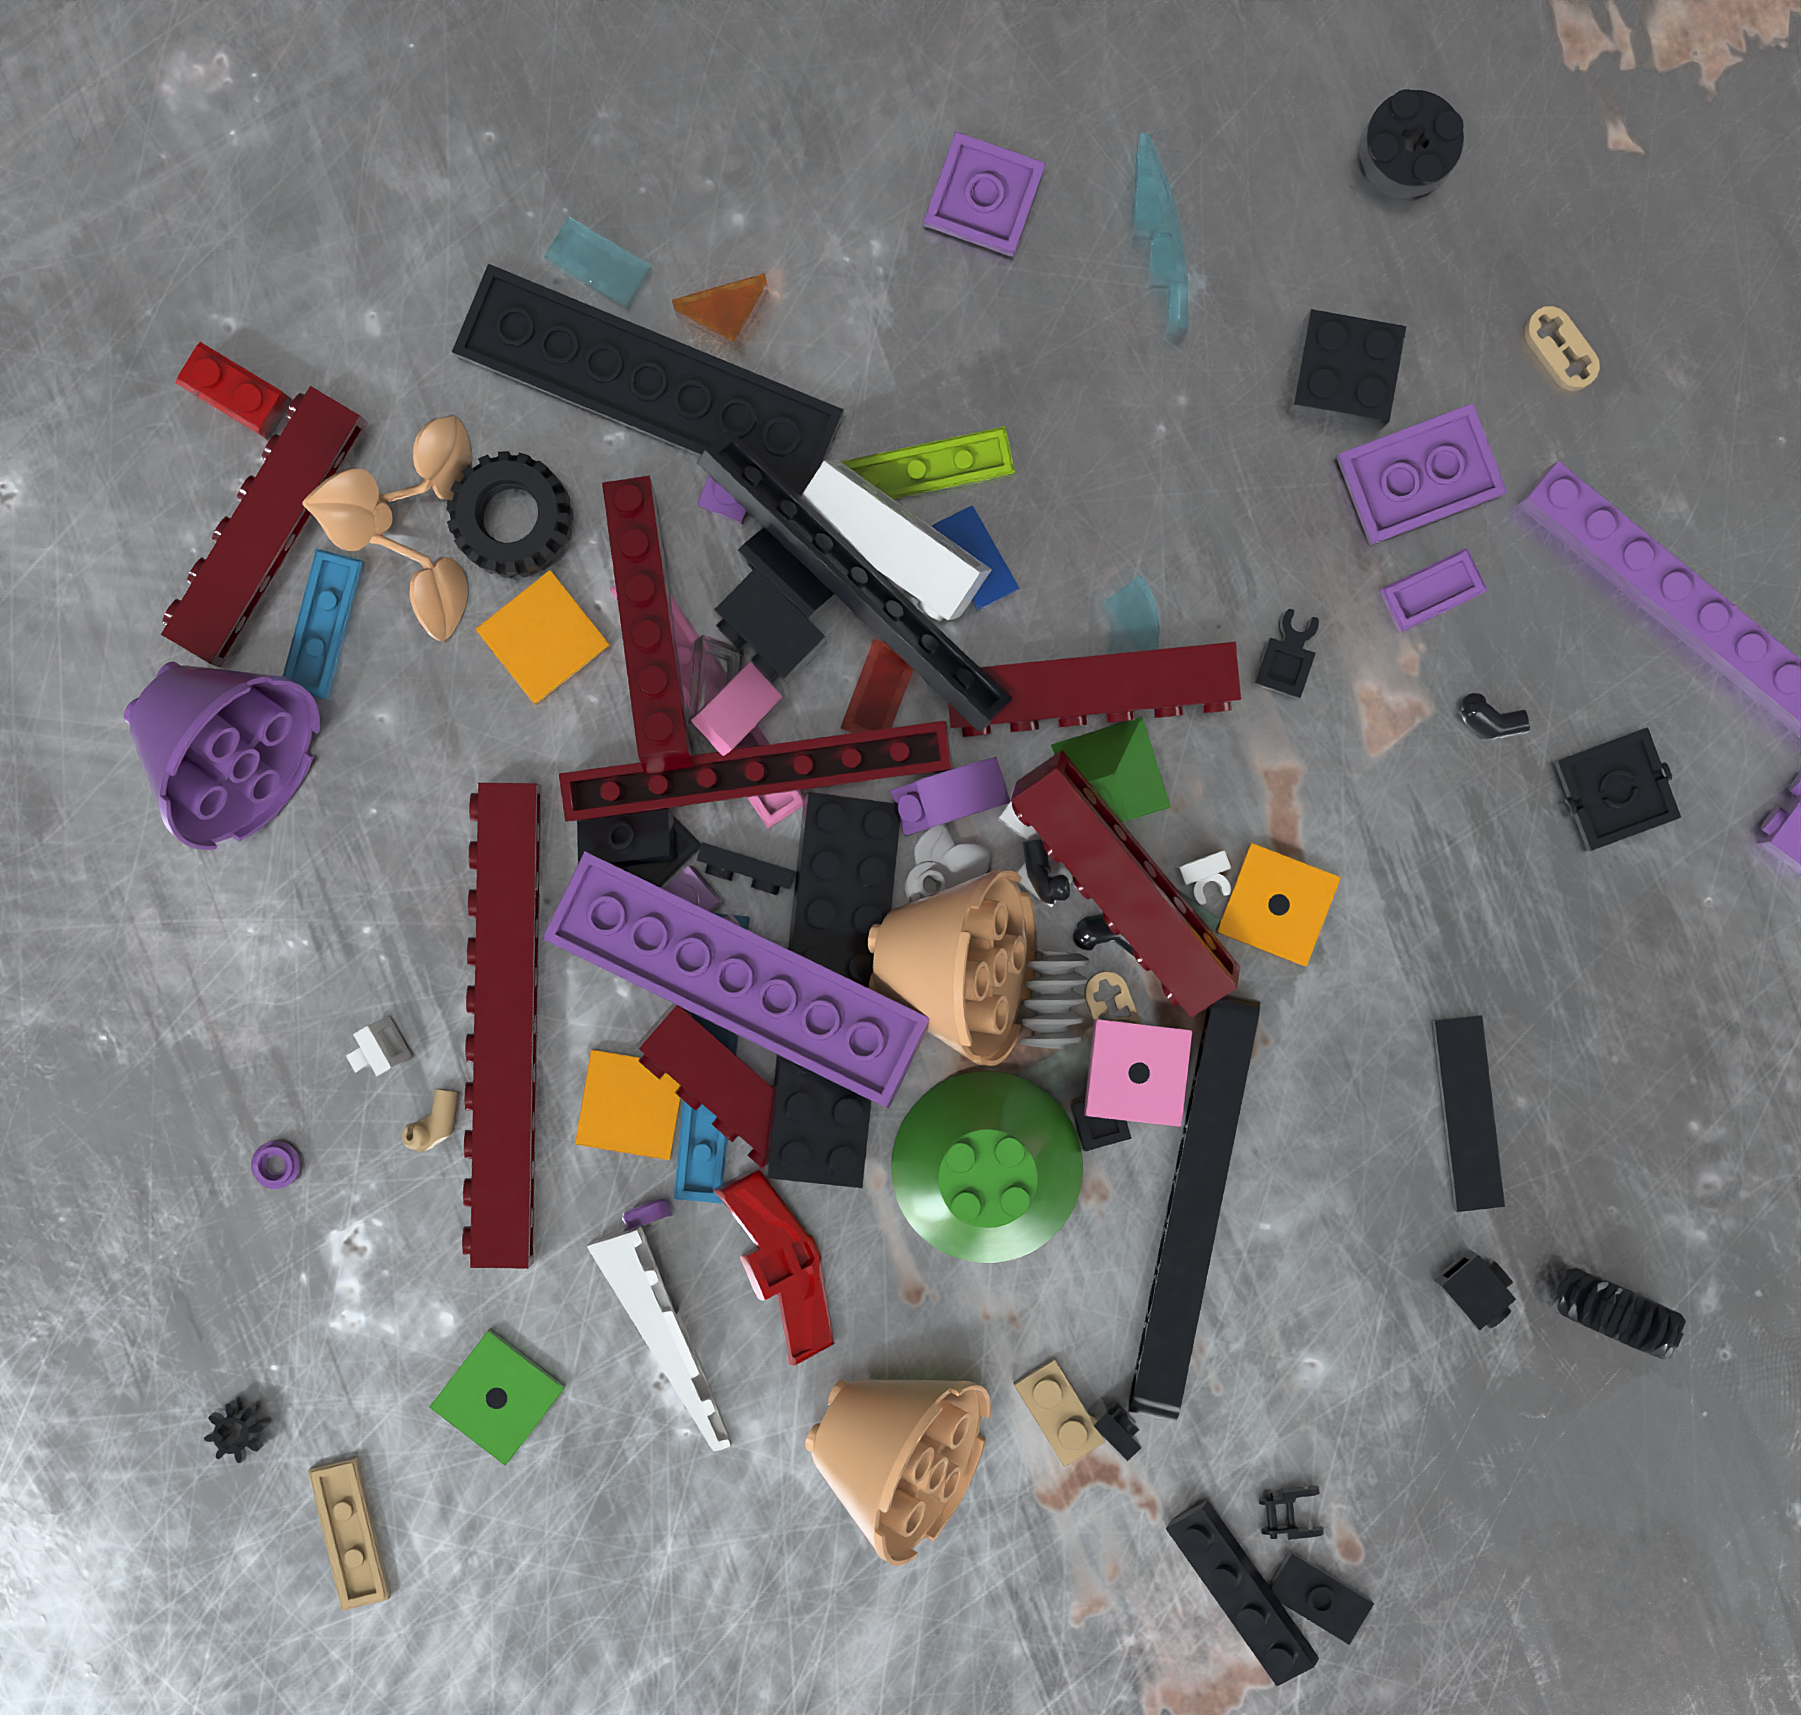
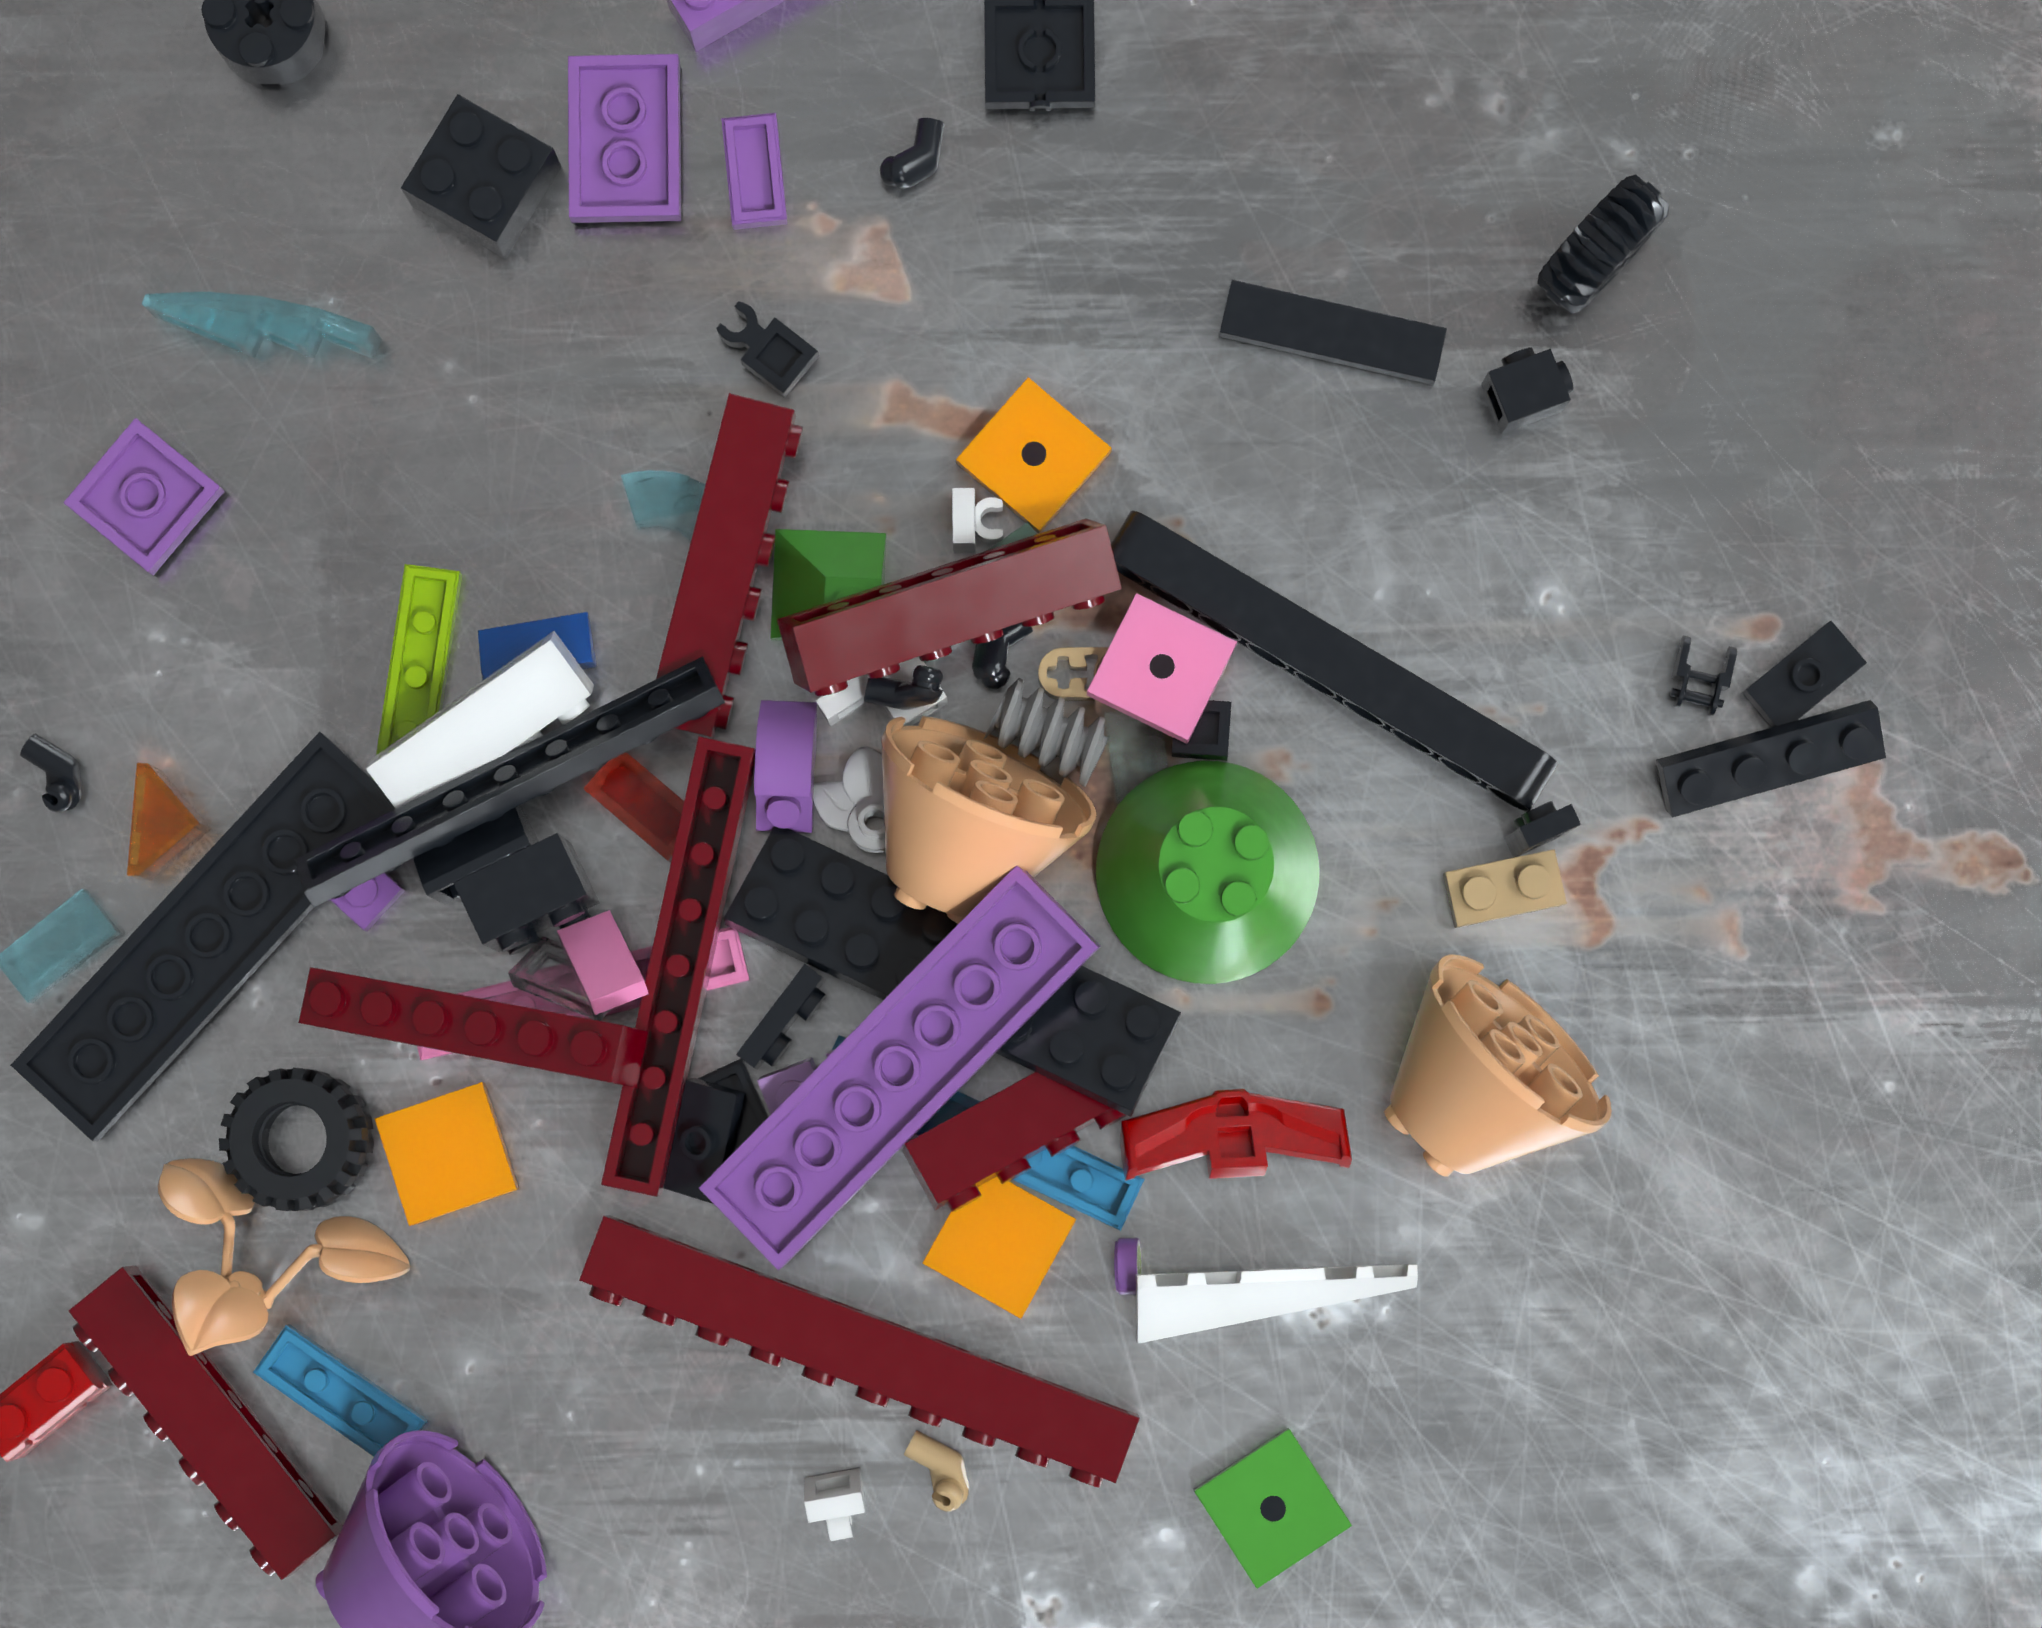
camera: 70 degrees left, 5 degrees down
none -> black arm [20,733,83,812]

